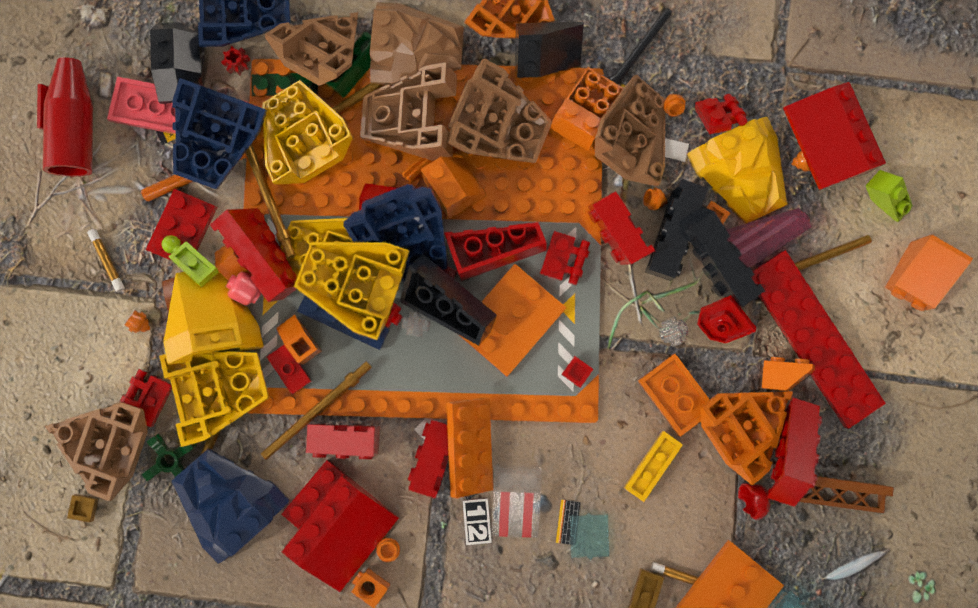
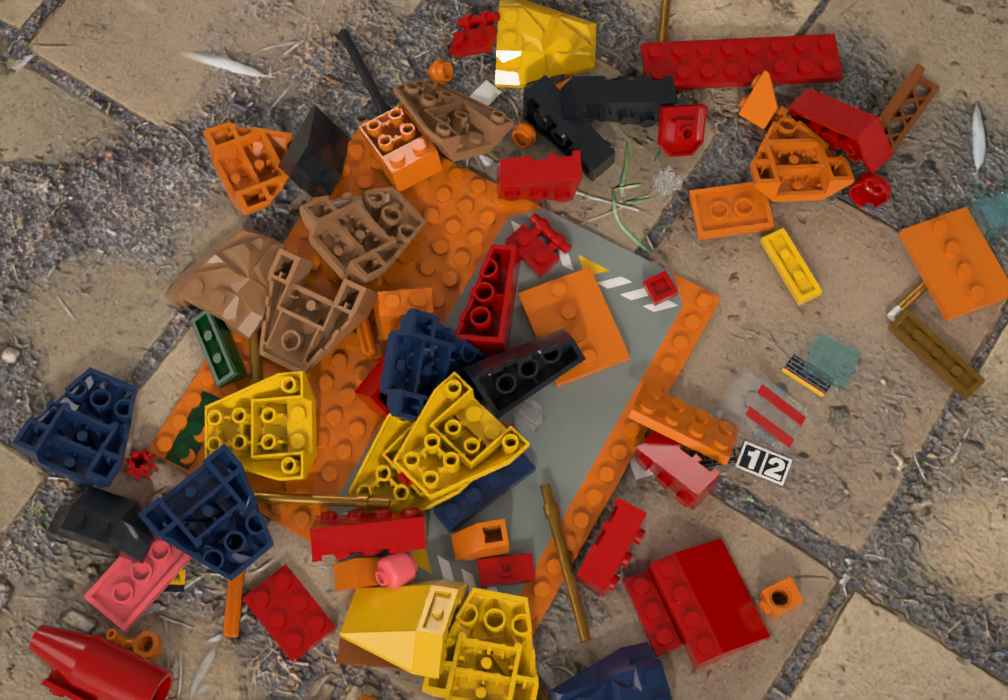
camera: 60 degrees left, 15 degrees down
lime plate [162,235,219,288] -> none
medium nougat wedge [265,12,358,86] -> none
orange plate [377,538,400,562] -> none
clear pink slope [727,208,812,267] -> none
none -> orange plate [106,629,163,661]

